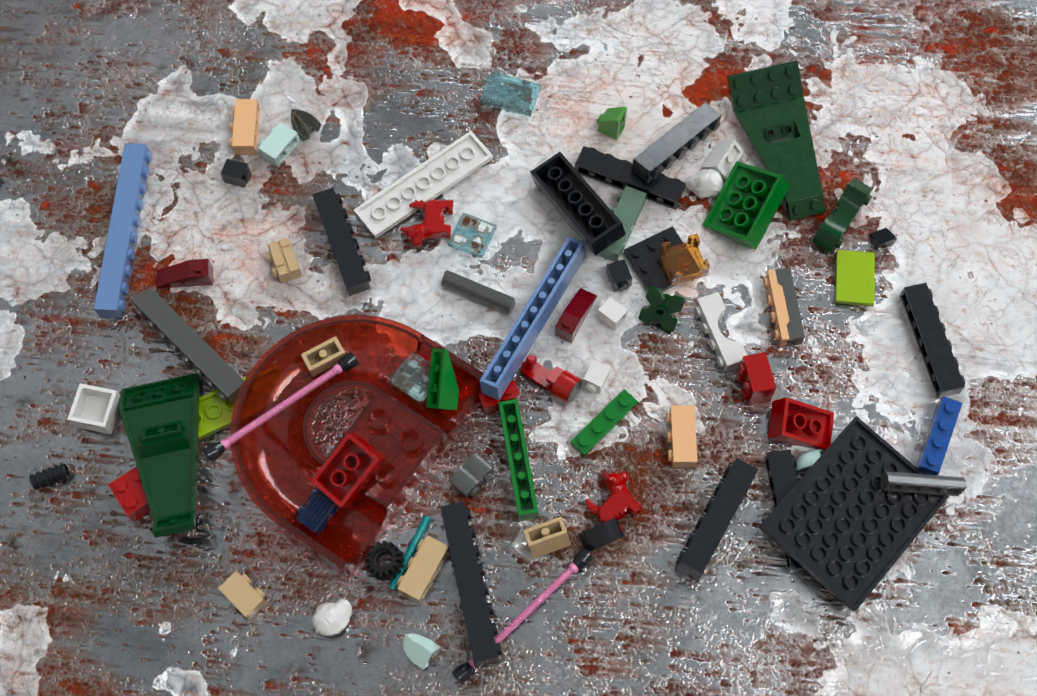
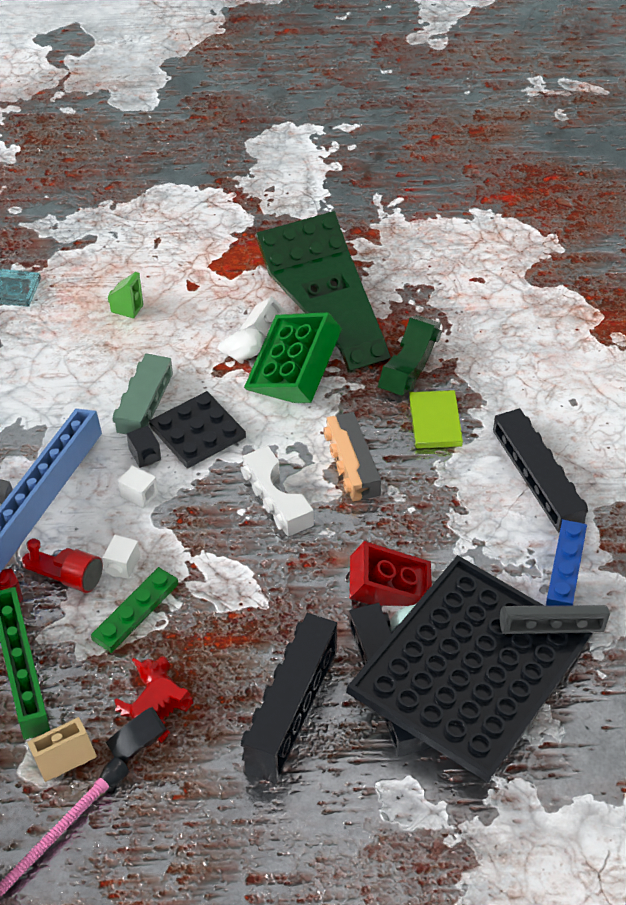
camera: 10 degrees left, 20 degrees down
black brick [530,152,626,256] -> none
dark red slope [555,288,597,343] -> none
black brick [575,146,686,210] -> none
brick [631,102,722,183] -> none
dark green plant [638,285,686,333] -> none
clear orange panel [660,234,710,286] -> none
light nougat brick [666,405,698,468] -> none
red brick [736,352,776,406] -> none
black slope [869,228,897,250] -> none

